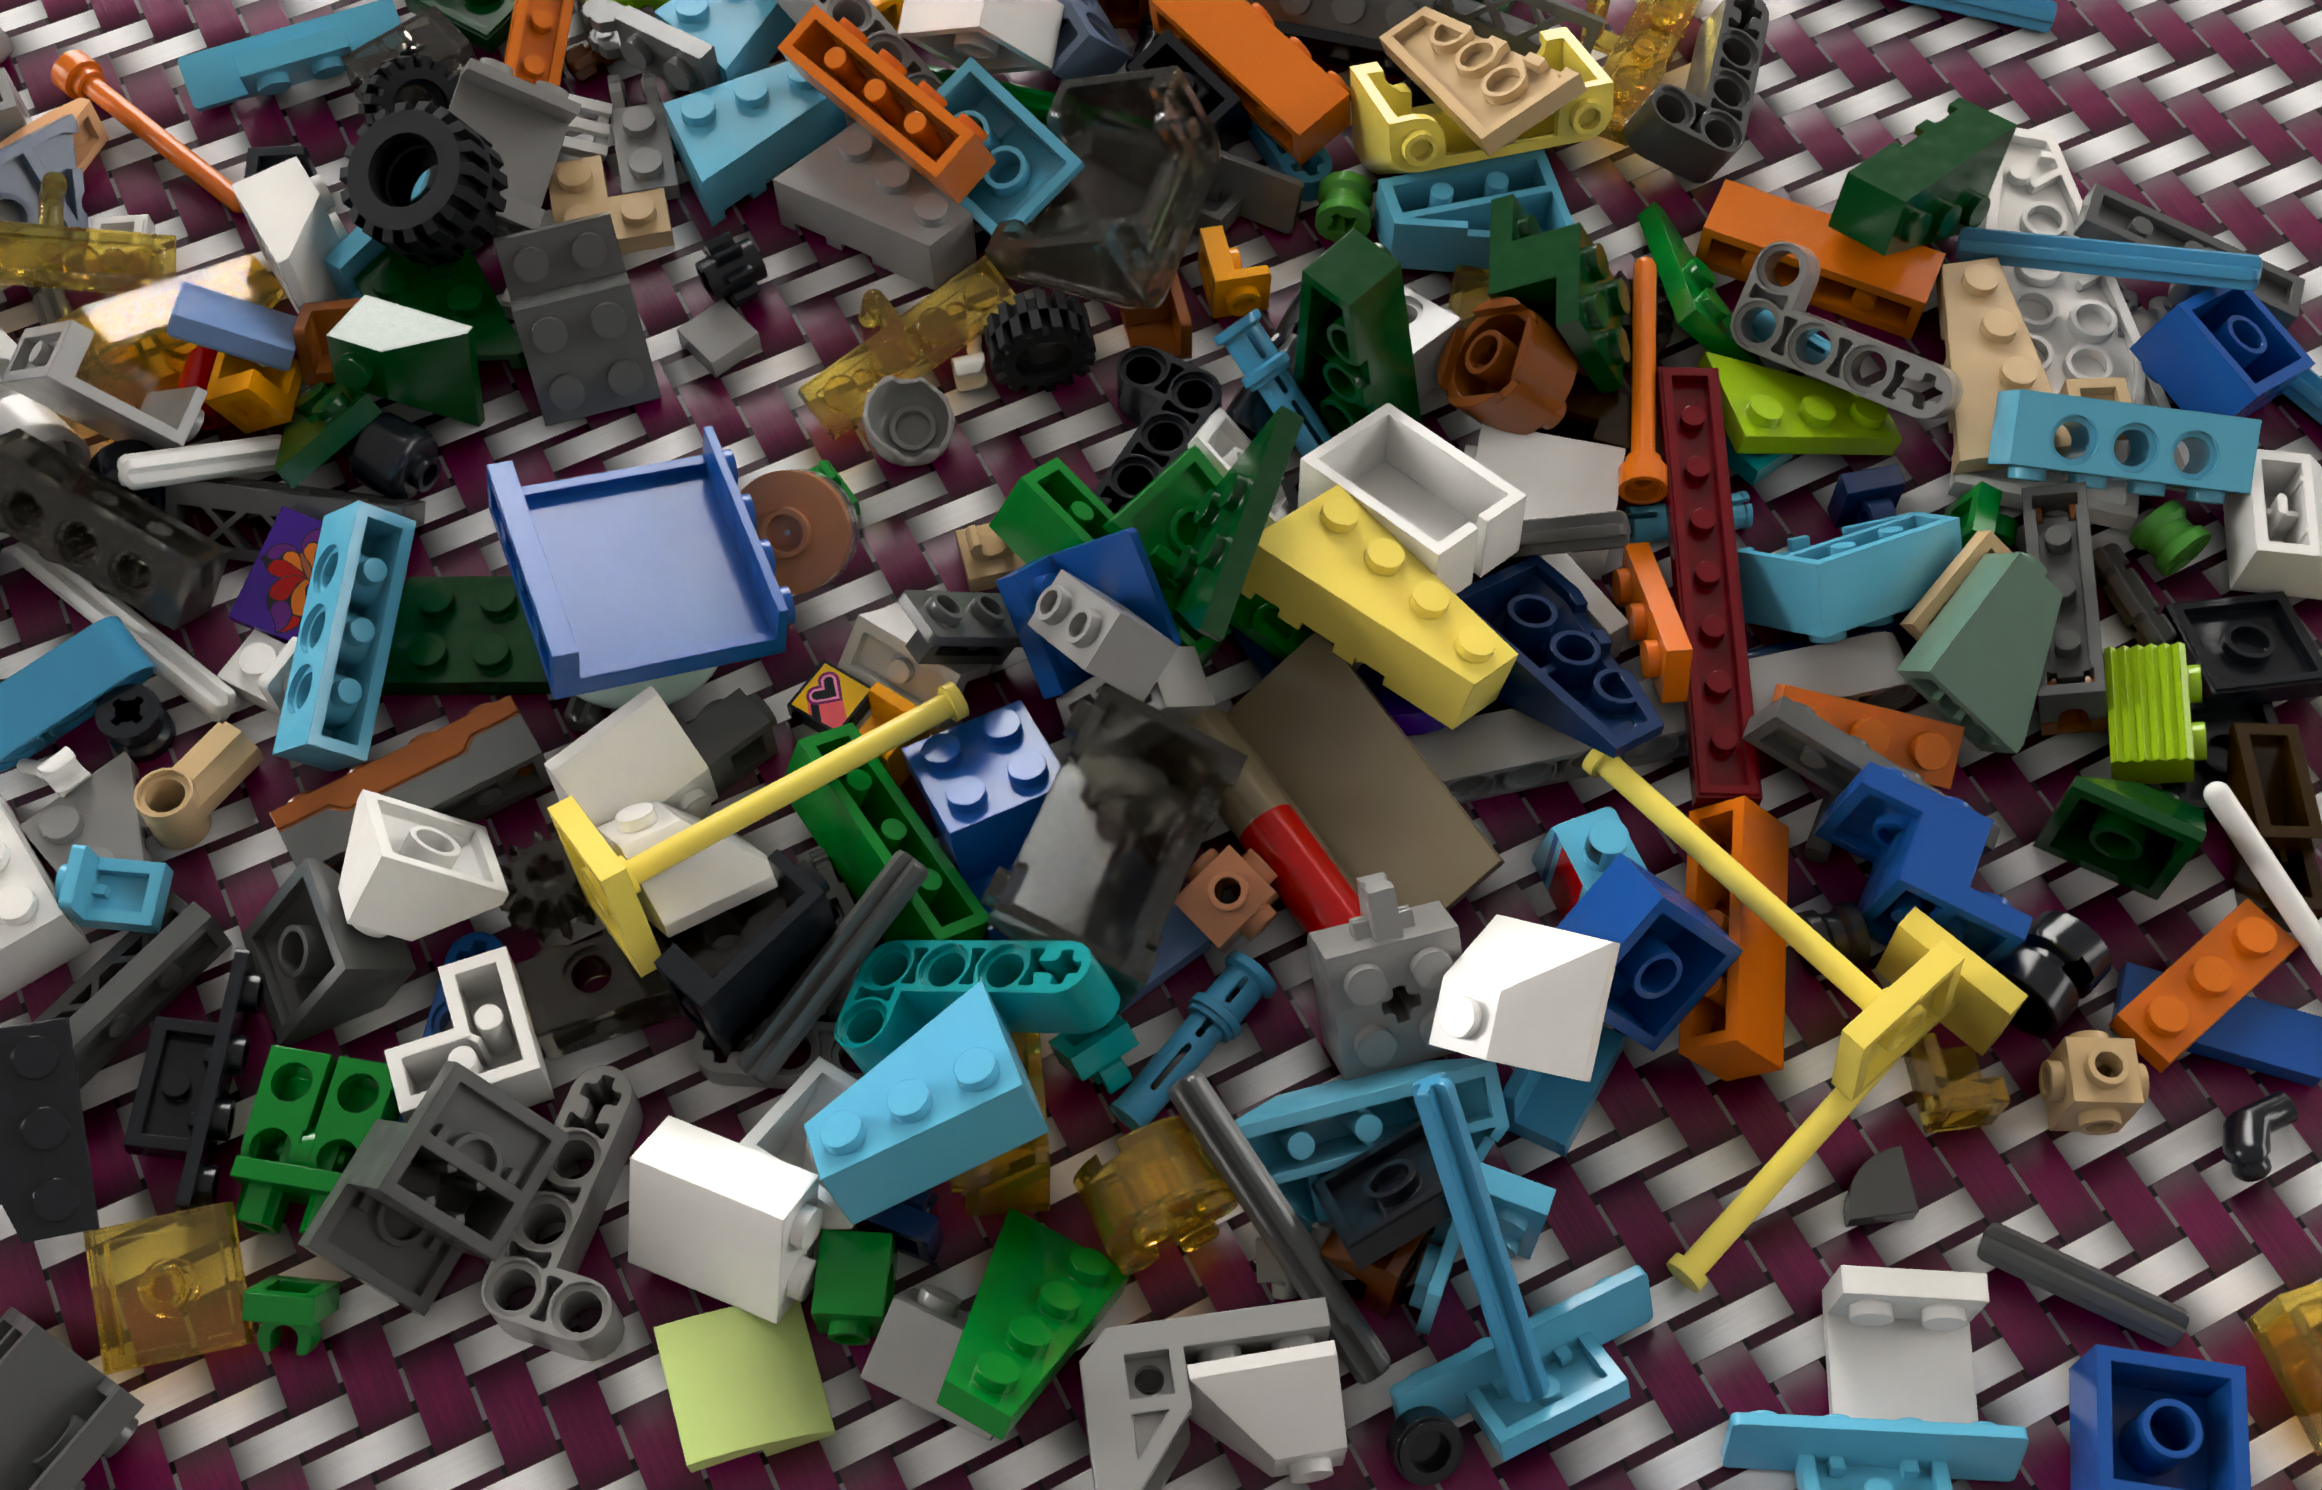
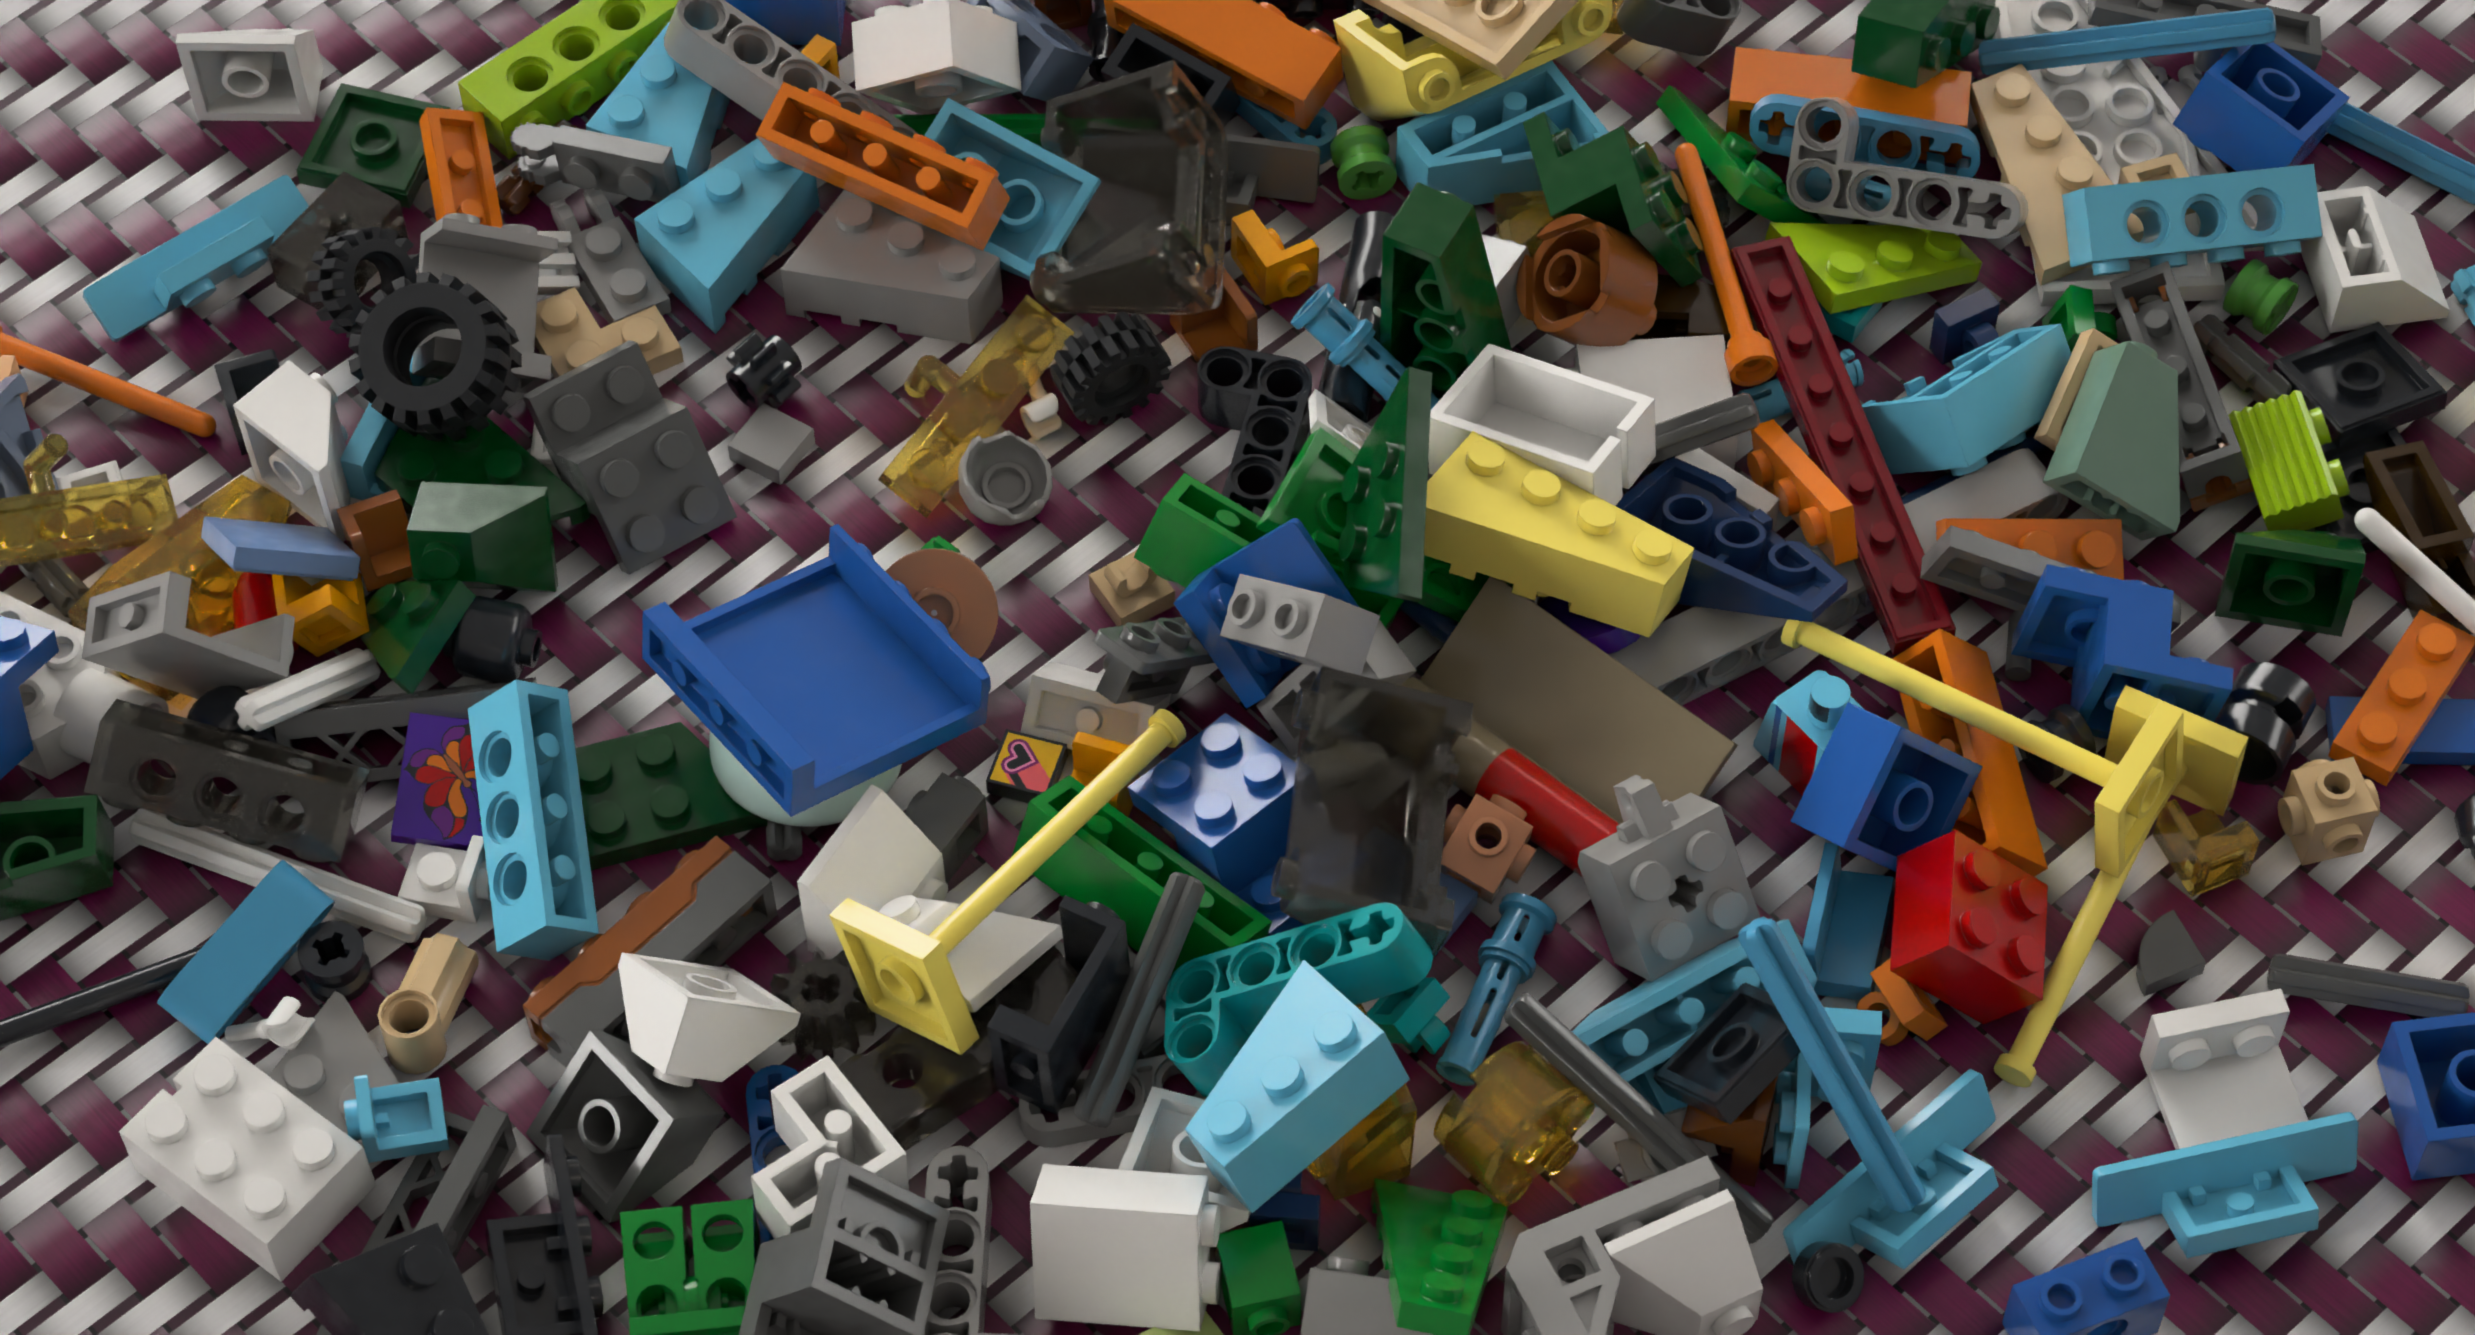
camera: 15 degrees left, 5 degrees down
white slope [1429,914,1620,1082] -> none
none -> dark azure beam [1750,94,1980,178]
none -> orange tile [1856,958,1948,1046]
none -> red brick [1890,830,2048,1025]

